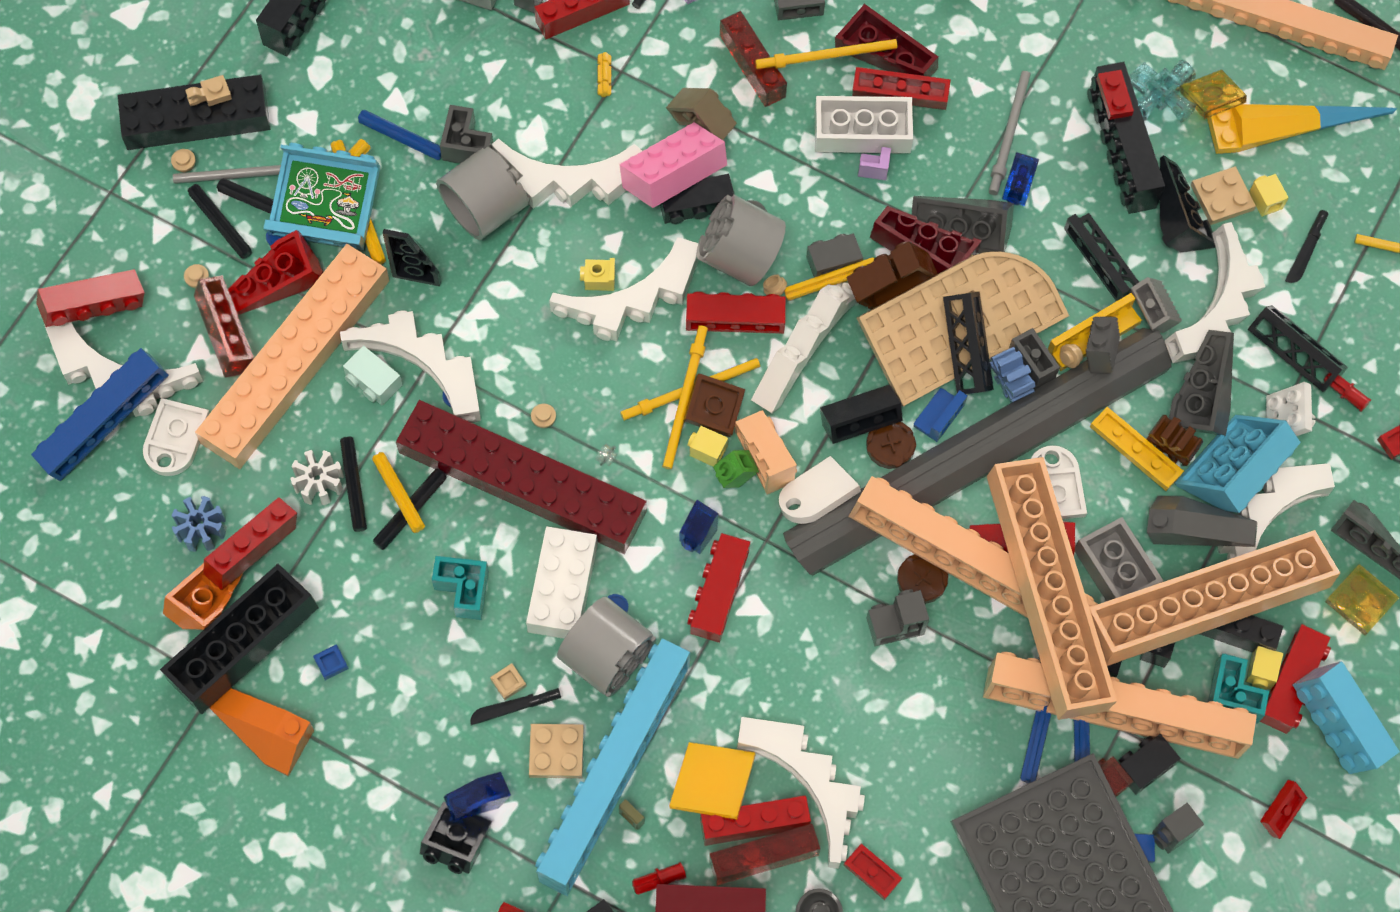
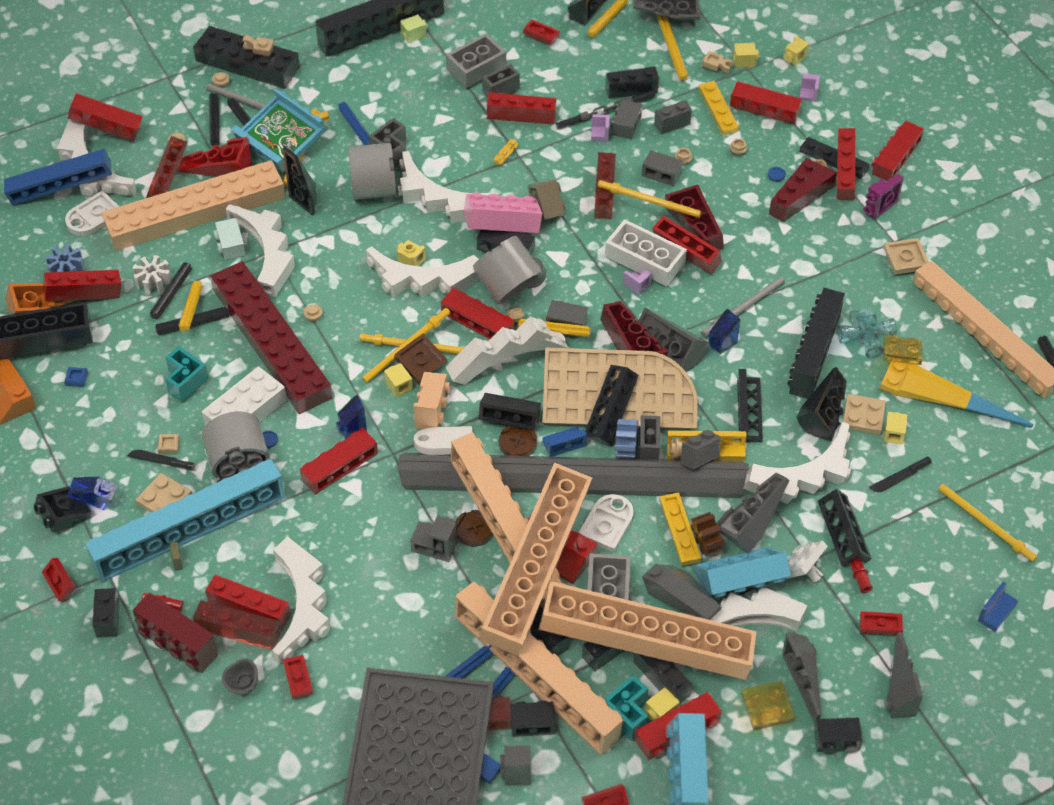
camera: 35 degrees right, 15 degrees down
clear plate [595,443,618,466] -> none
yellow piece [669,742,756,819] -> none
bright green brick [713,450,759,488] -> none
reddish brown piece [846,241,938,310] -> none
red plate [1096,70,1134,120] -> none
light grey brick [1131,277,1182,333] -> none

